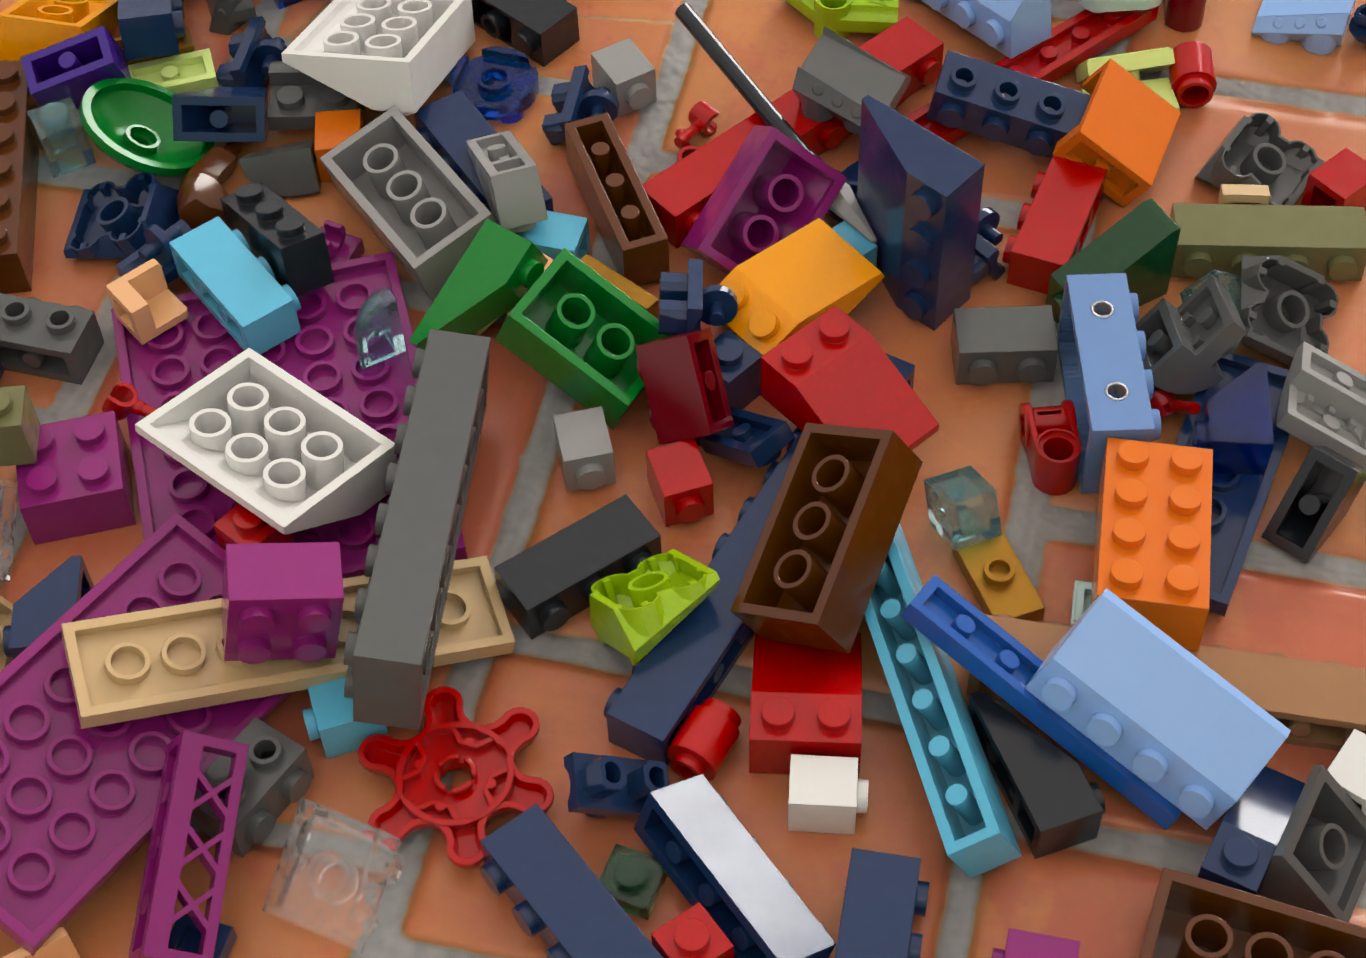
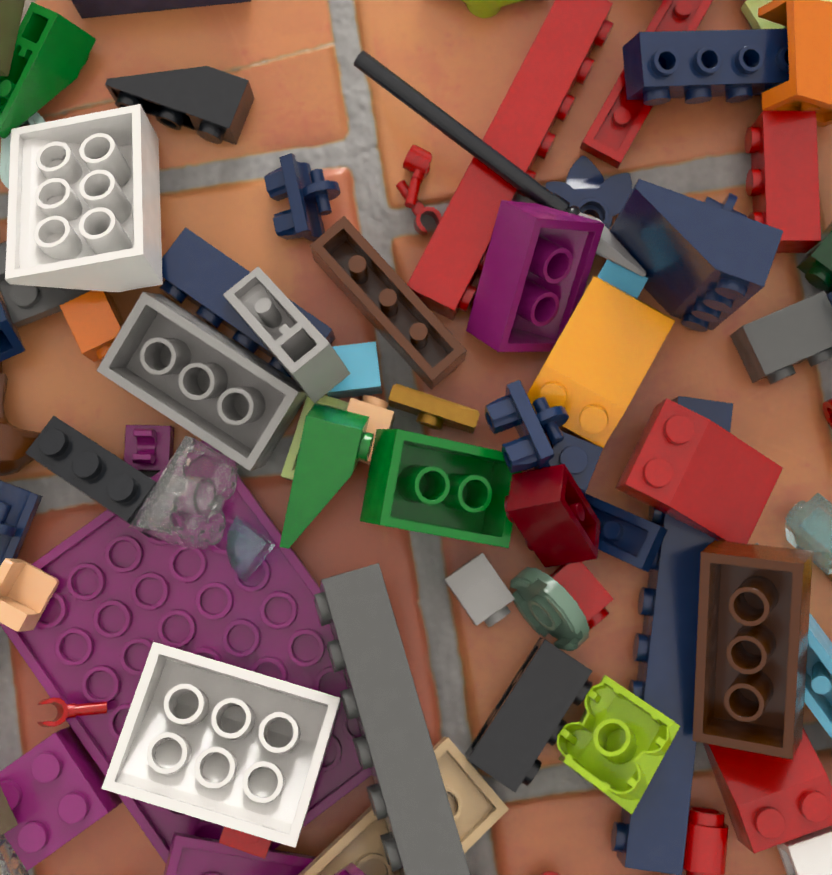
camera: 25 degrees left, 30 degrees up
medium azure brick [169,216,301,354] -> none
dark grey brick [238,139,321,197] -> none
clear blue plate [450,46,539,124] -> none
light grey brick [591,38,657,118] -> none
dark grey slope [792,26,911,135] -> none
none -> clear slope [128,436,239,549]
none -> sand green tile [510,567,590,651]

